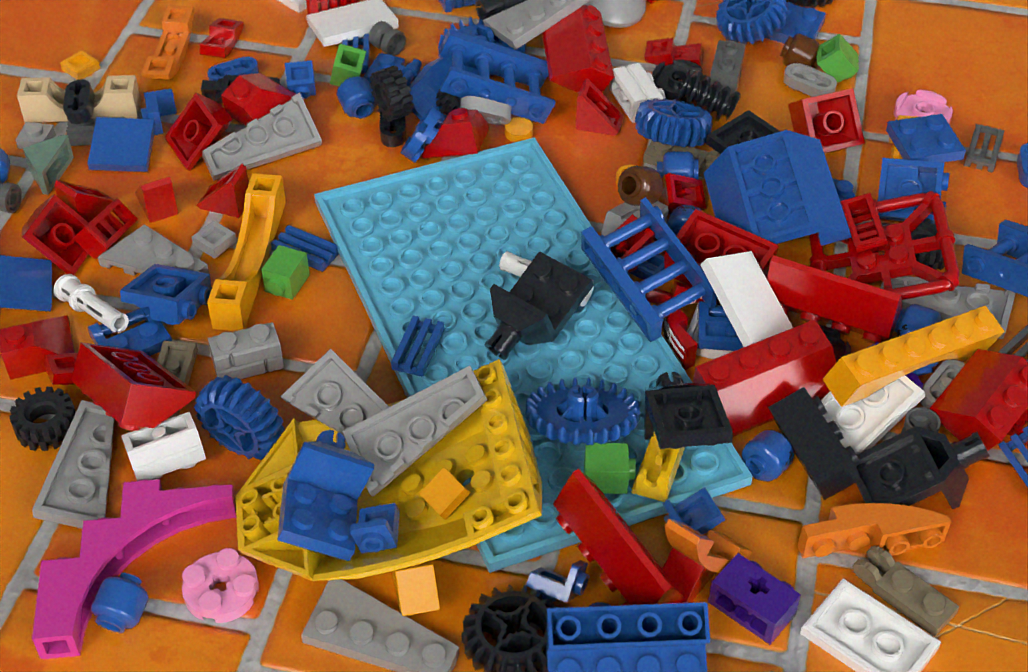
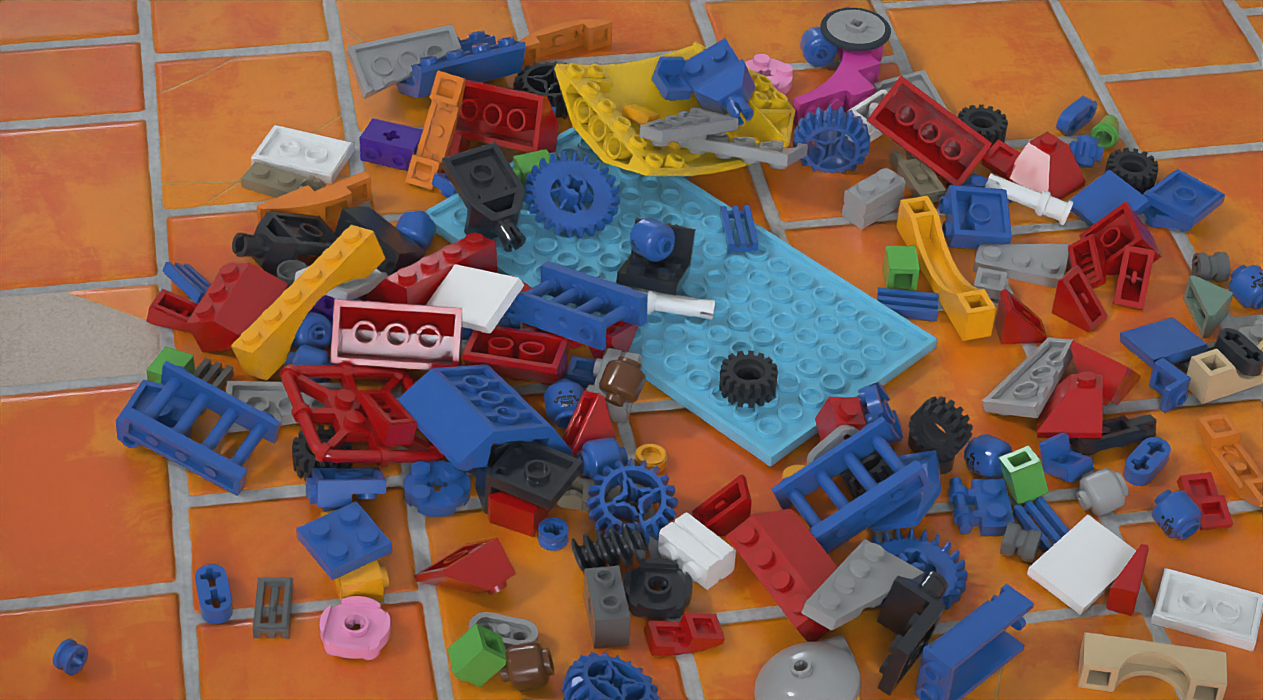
camera: 155 degrees right, 5 degrees down
none -> blue head [630,217,675,262]
none -> black tyre [719,350,778,408]
none -> light grey wheel [820,8,891,51]
none -> light grey head [1076,468,1129,516]
none -> blue head [1152,490,1202,540]

